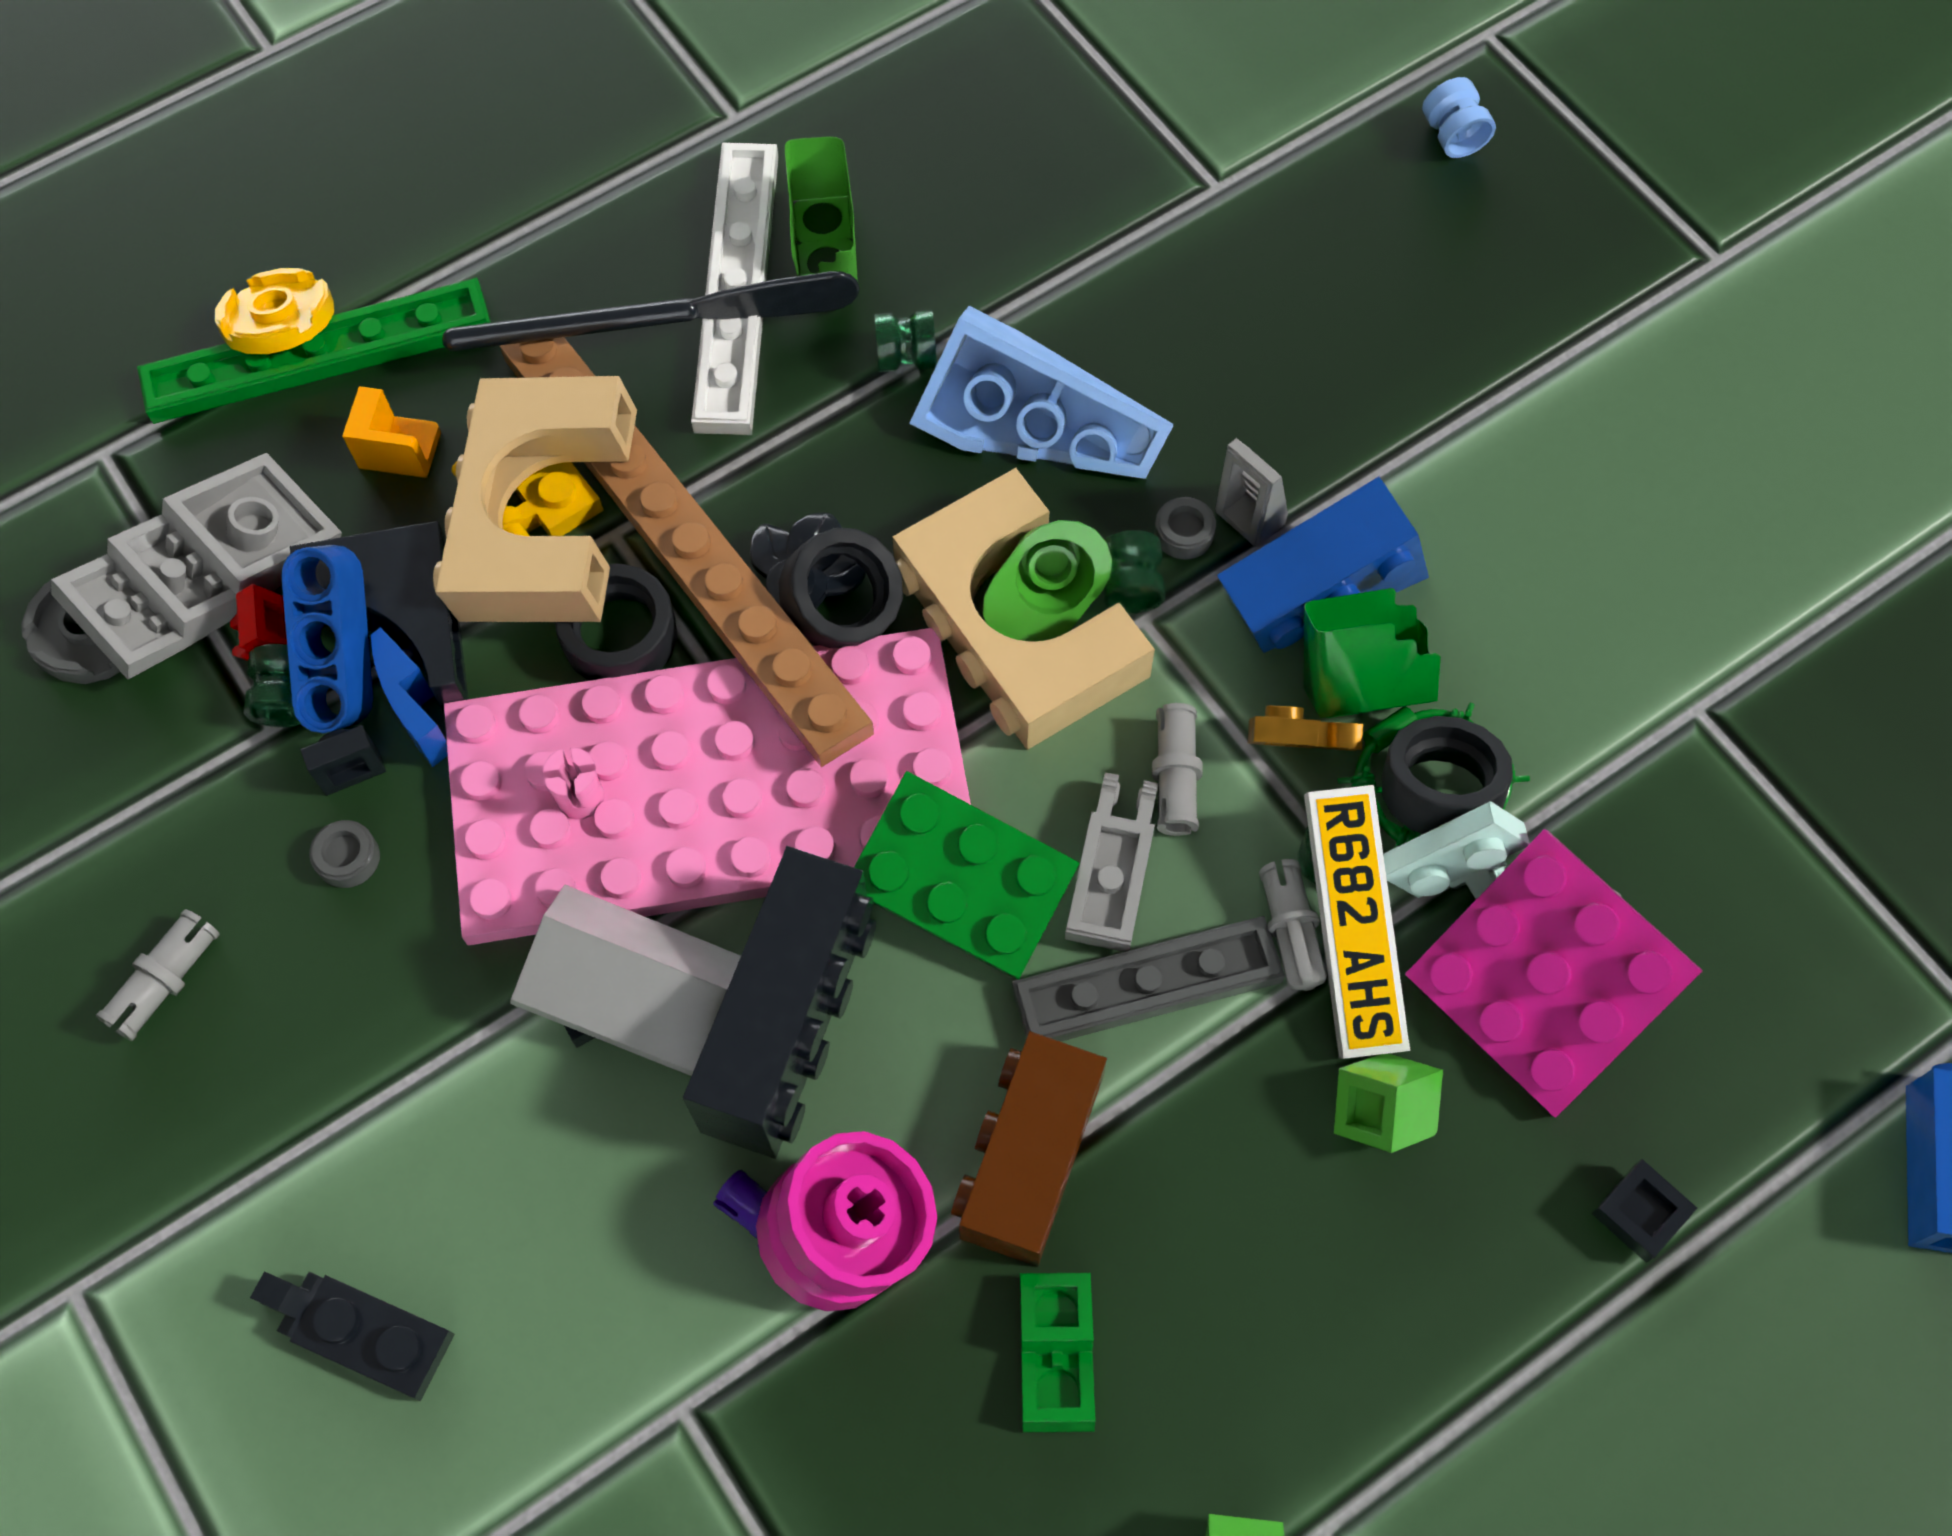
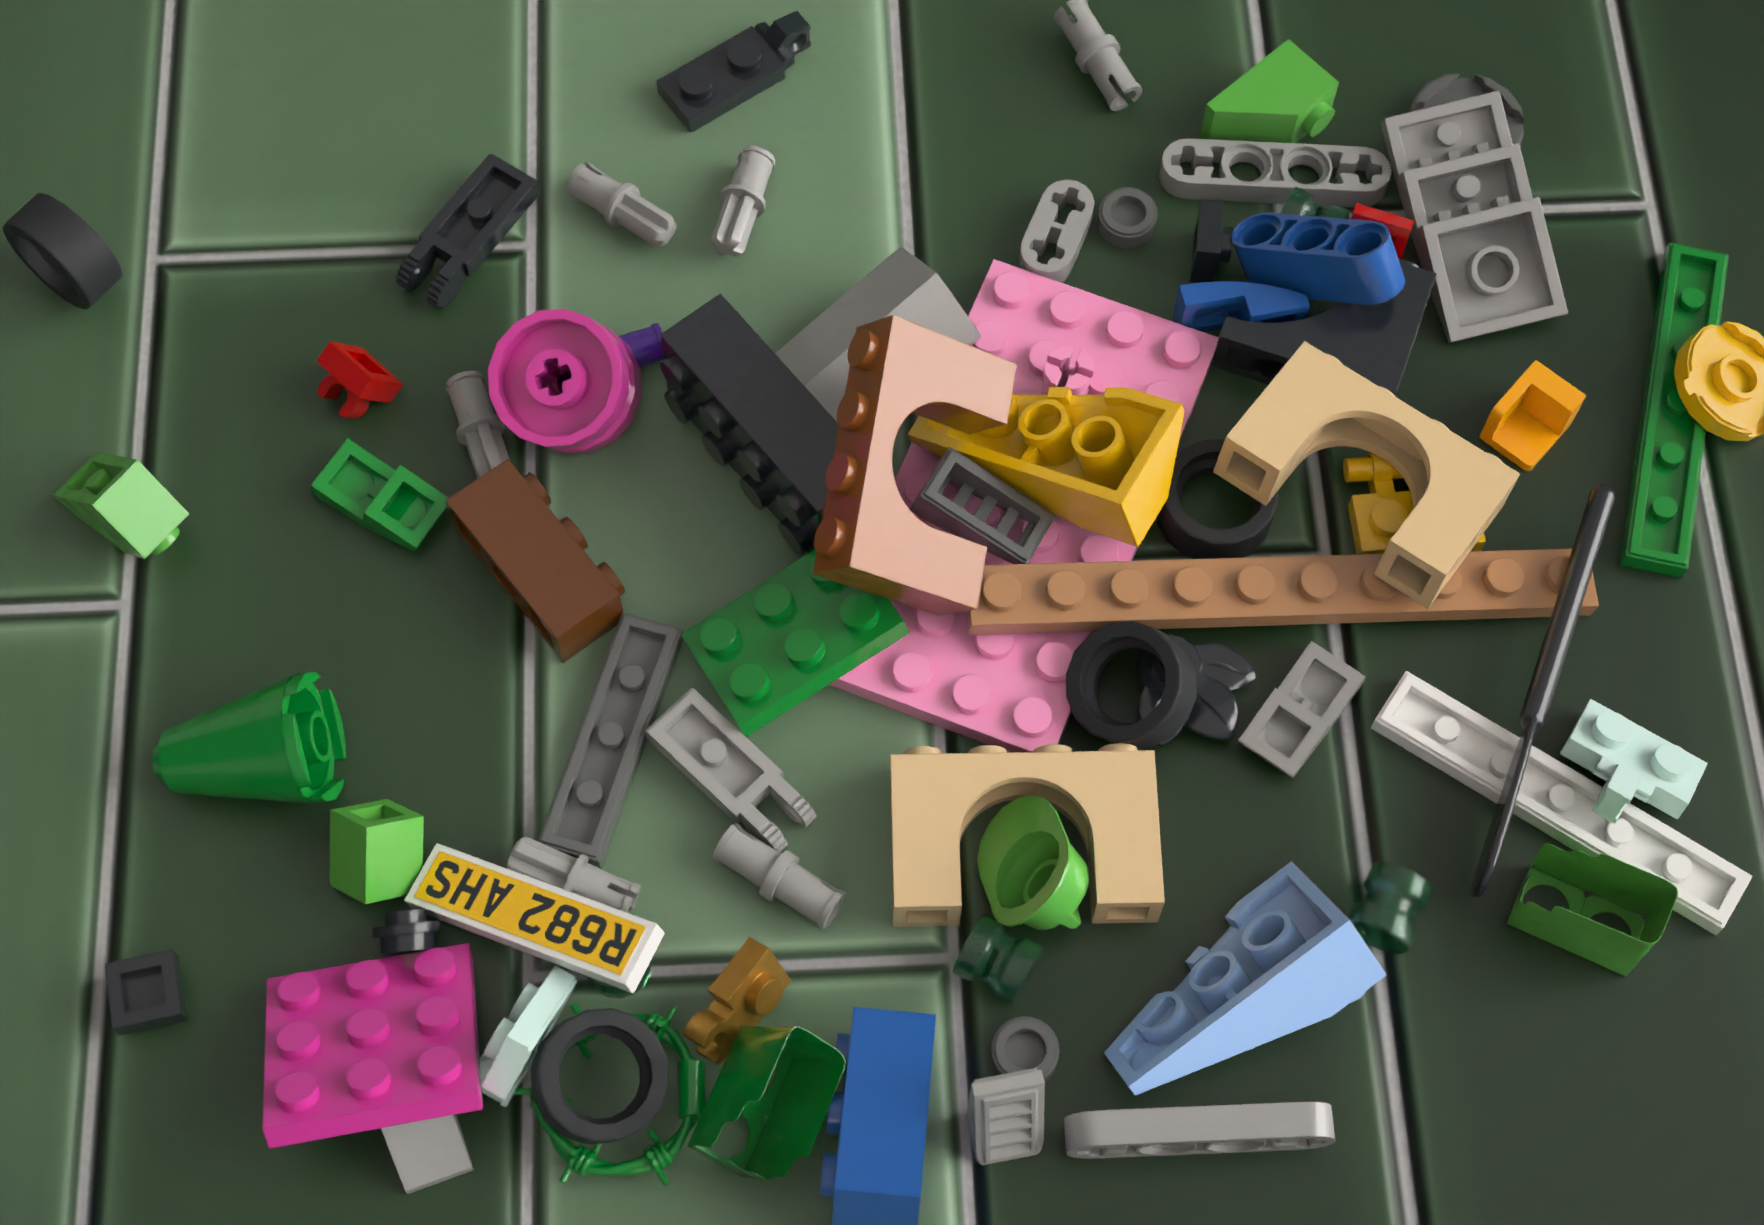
camera: 120 degrees right, 0 degrees up
none -> green cone [151,672,346,804]
none -> red tile [317,341,403,419]
none -> black plate [372,909,441,954]
none -> black hinge [395,153,541,309]
none -> light grey axle [446,370,510,479]
none -> light grey axle [567,162,677,247]
none -> light grey axle [711,146,776,257]
none -> arch [813,315,1017,616]
none -> yellow wedge [907,387,1185,547]
none -> dark grey slope [909,447,1056,564]
none -> light grey beam [1019,179,1095,283]
none -> light grey beam [1064,1102,1335,1159]
none -> light grey beam [1159,138,1392,207]
none -> bright green slope [1199,39,1339,143]
none -> light grey slope [1238,641,1365,779]
none -> light aqua hinge [1560,699,1708,824]

